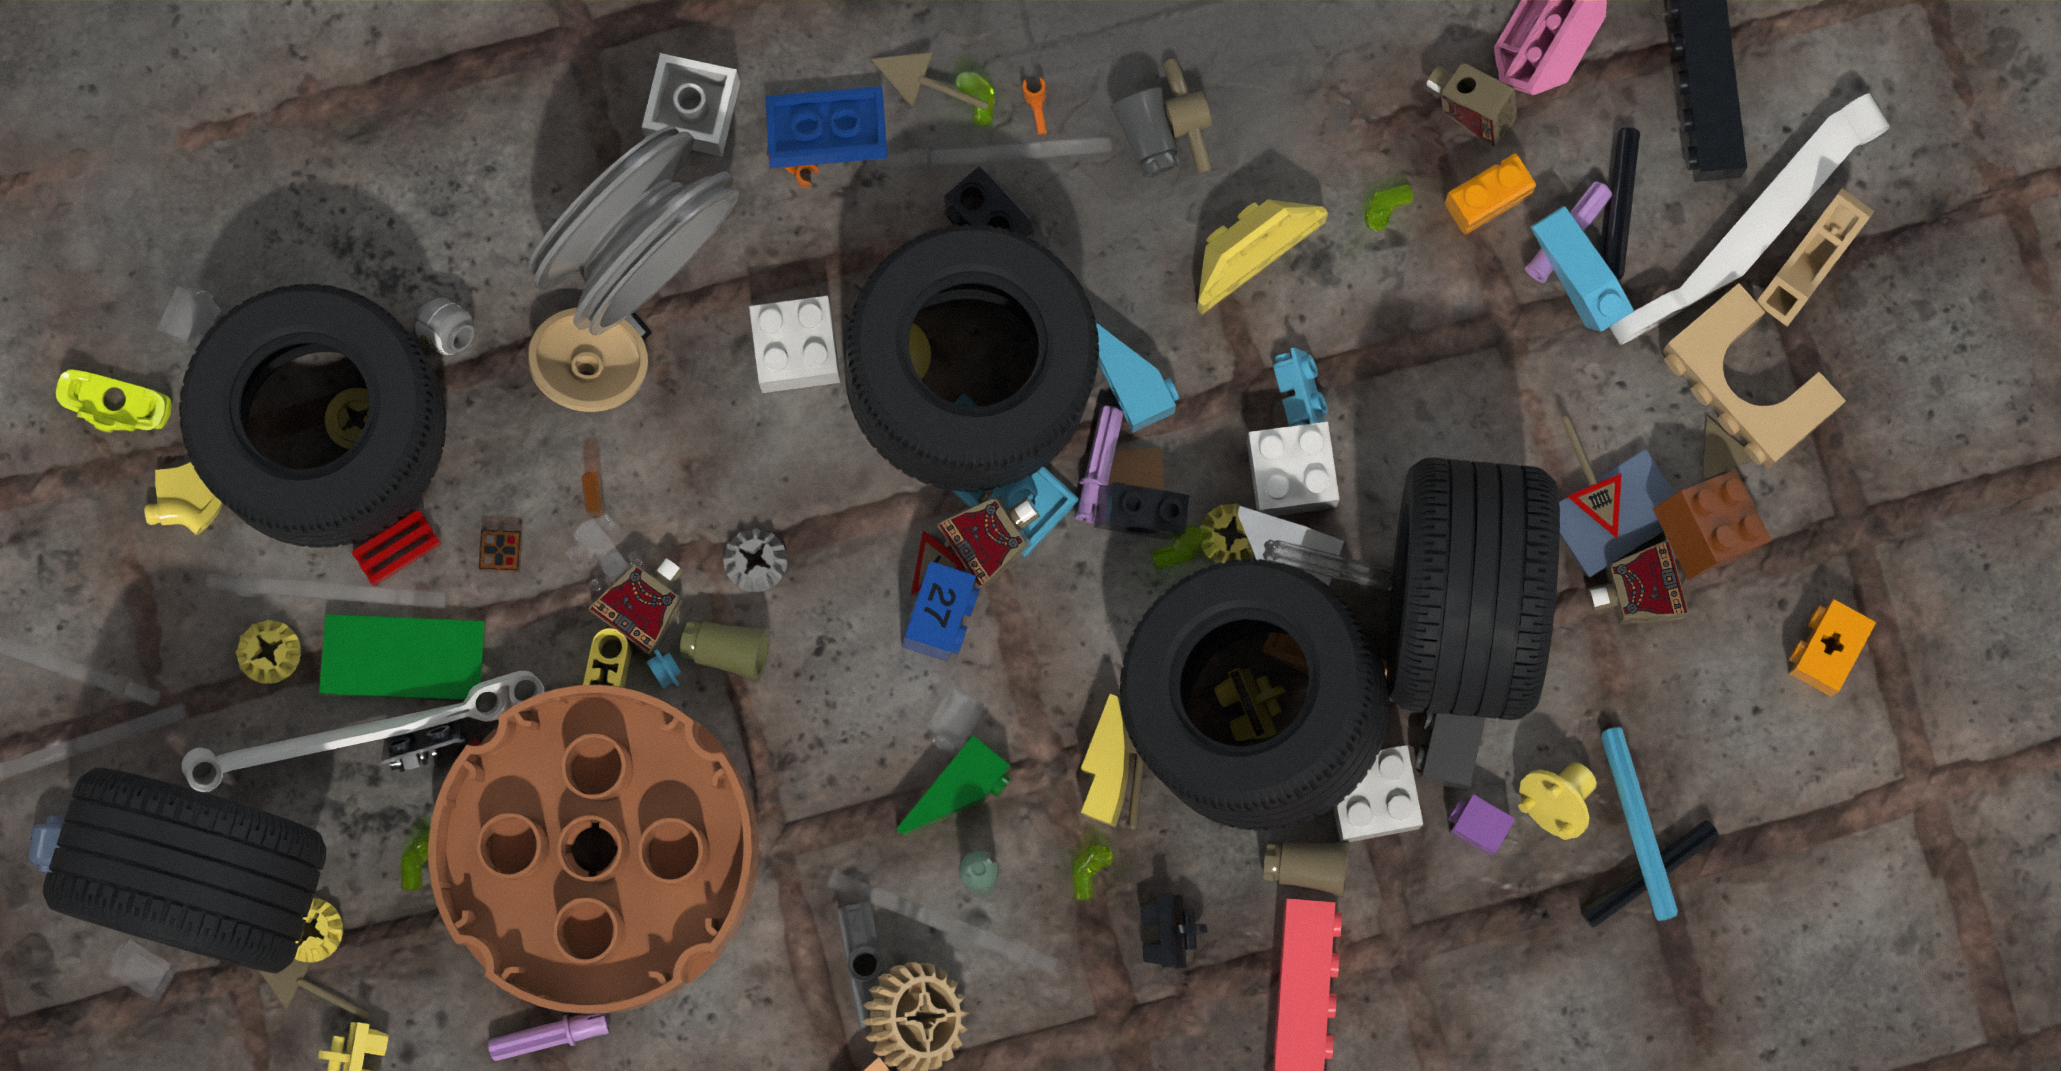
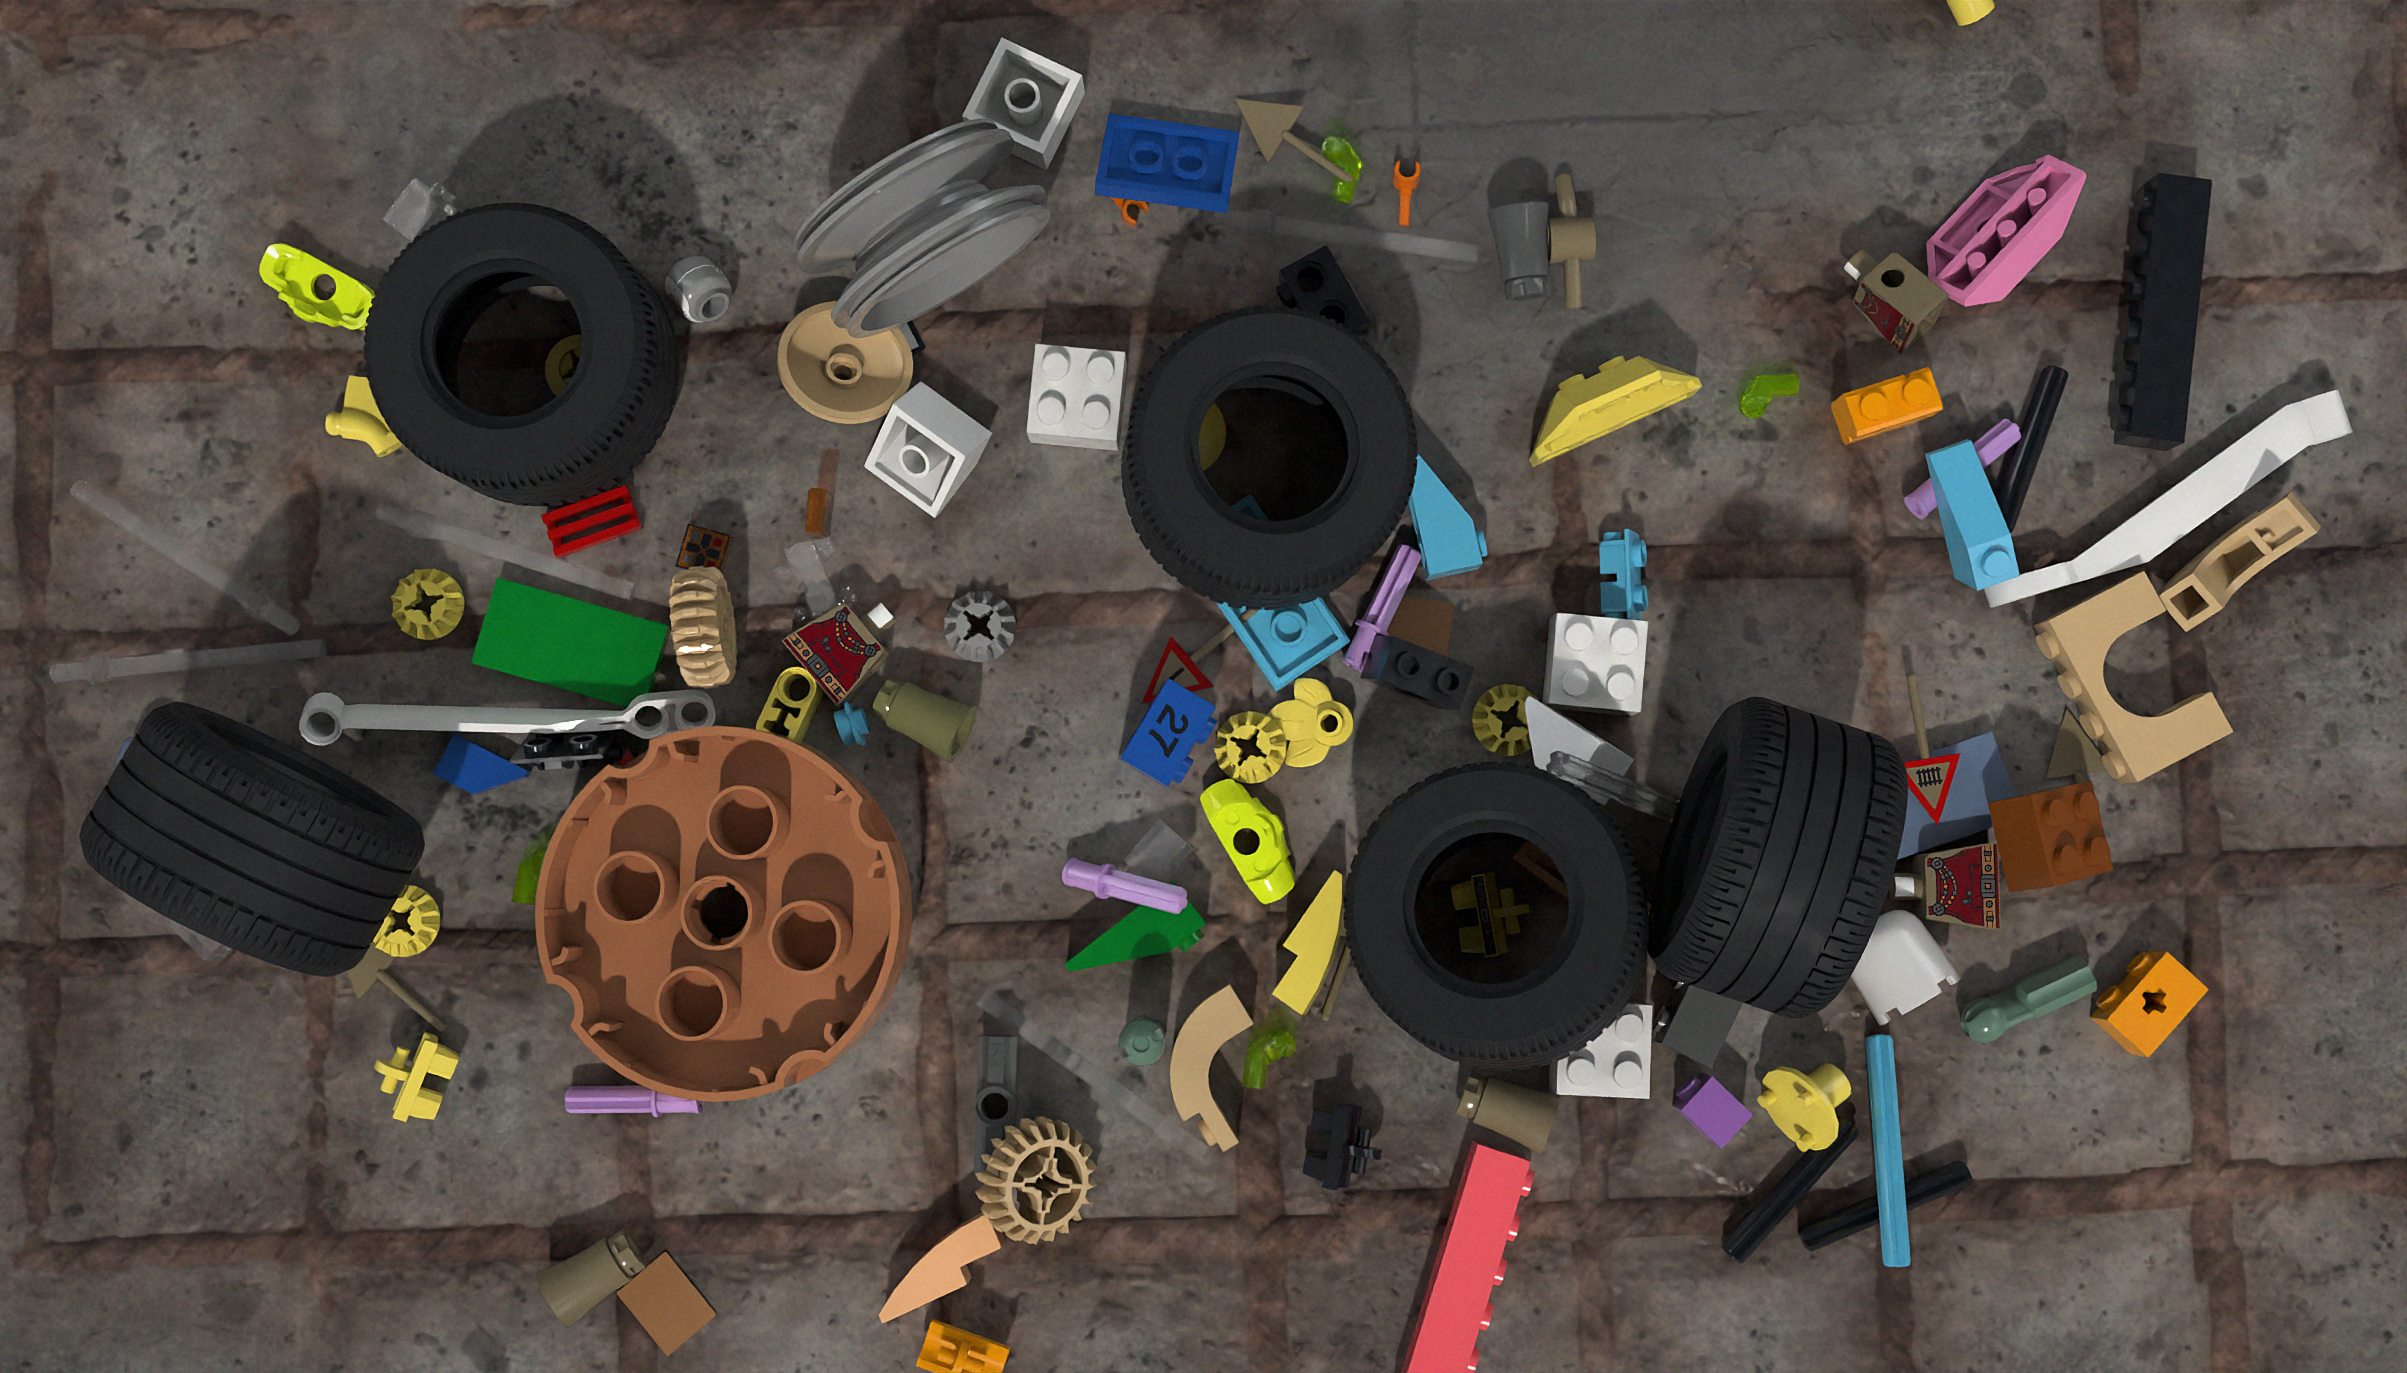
camera: 15 degrees right, 5 degrees up
torso [937,497,1040,588] -> none
clear neon green arm [1151,525,1204,570] -> none
none -> blue tile [433,734,532,794]
none -> tan gear [669,566,738,689]
none -> white slope [864,381,992,518]
none -> lavender axle [1062,858,1188,914]
none -> tan arch [1170,983,1254,1152]
none -> neon yellow piece [1200,779,1295,904]
none -> light yellow gear [1213,711,1286,784]
none -> light yellow plate [1267,678,1355,767]
none -> black axle [1722,1116,1859,1264]
none -> white cylinder [1851,910,1961,1026]
none -> sand green piece [1960,955,2097,1043]

